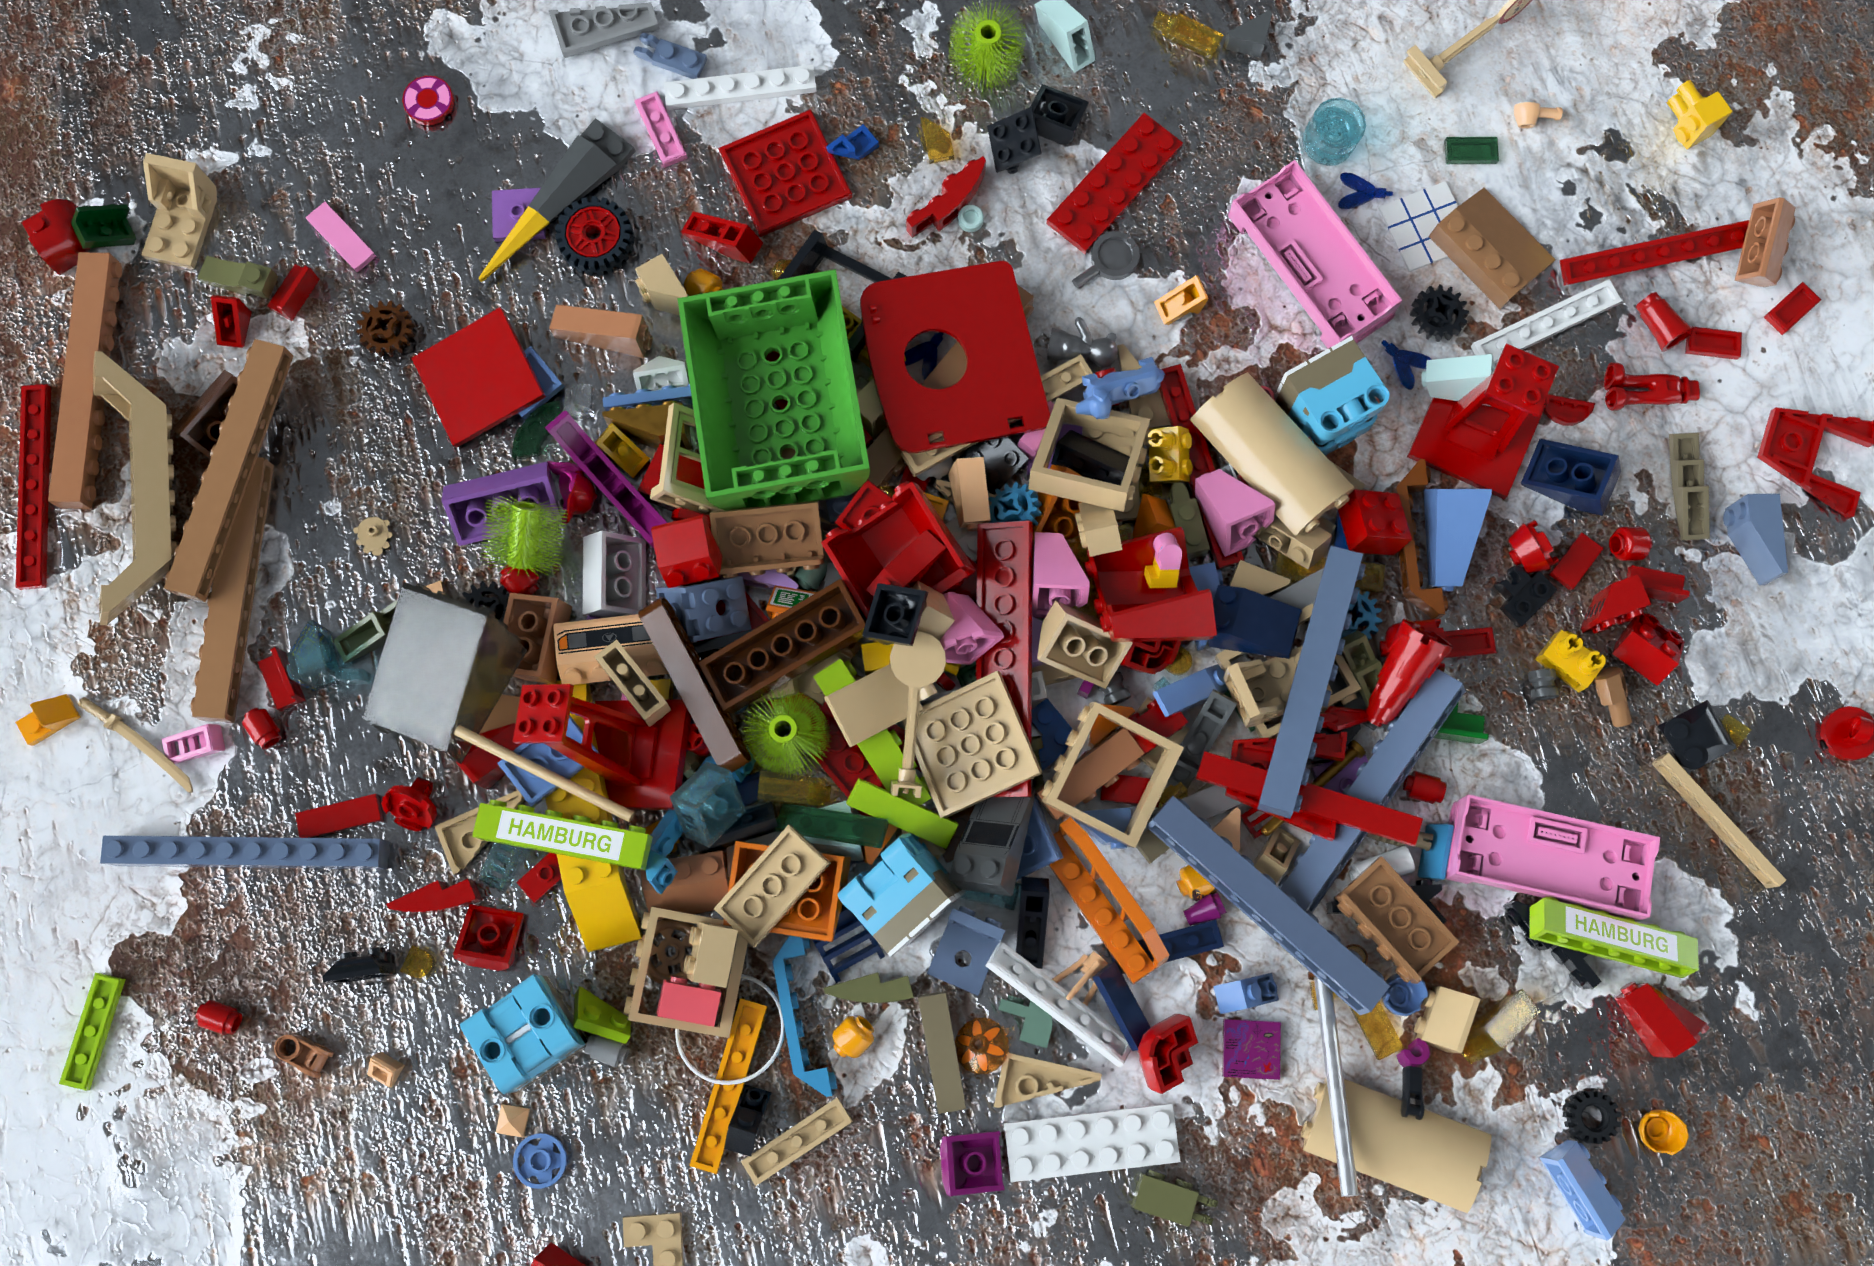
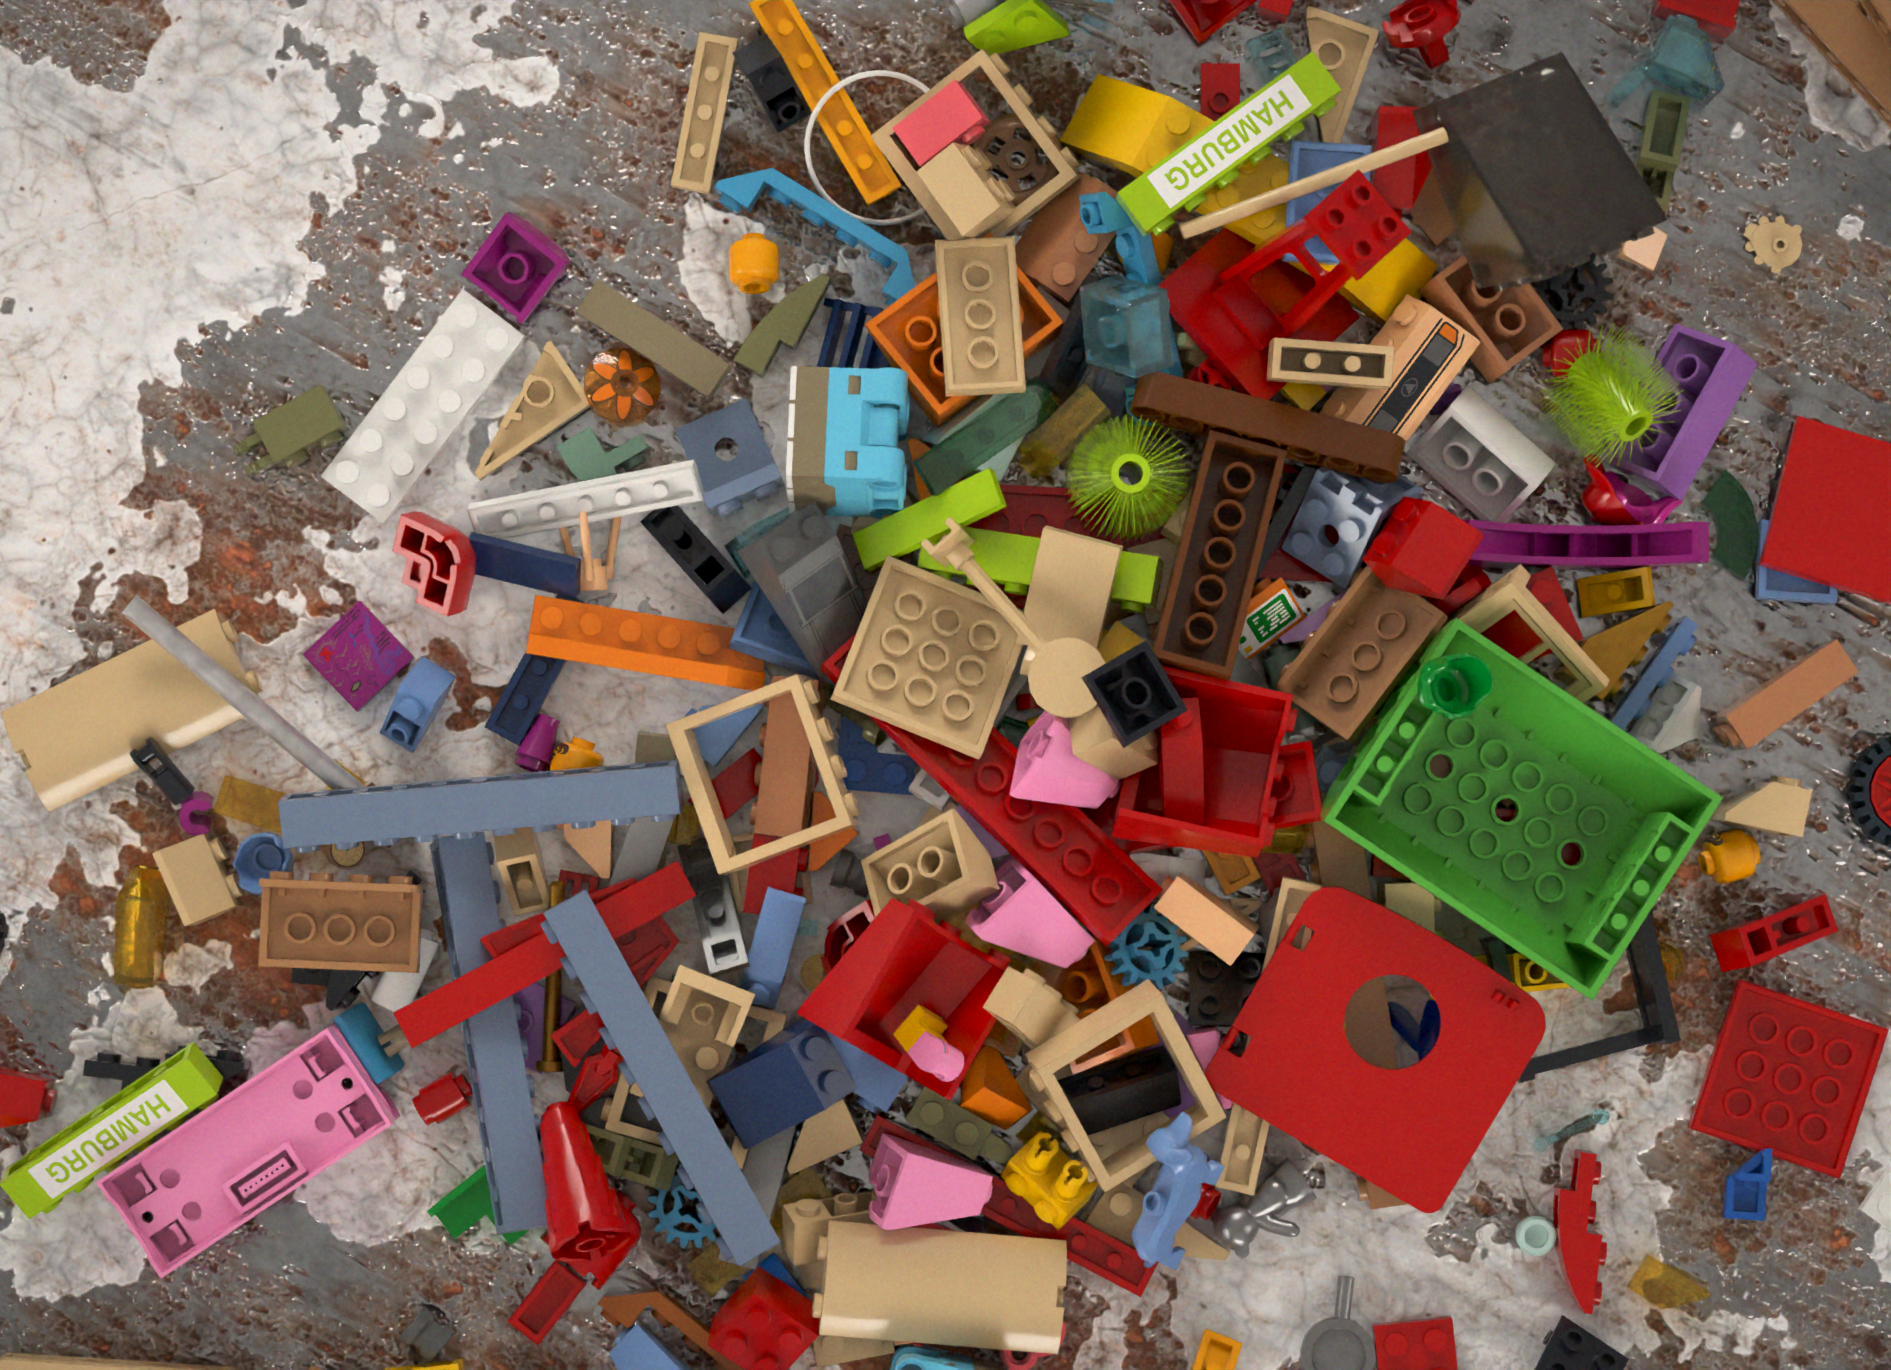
camera: 135 degrees right, 10 degrees up
none -> green hair [1417,653,1494,720]
none -> clear light blue hinge [1533,1109,1610,1152]

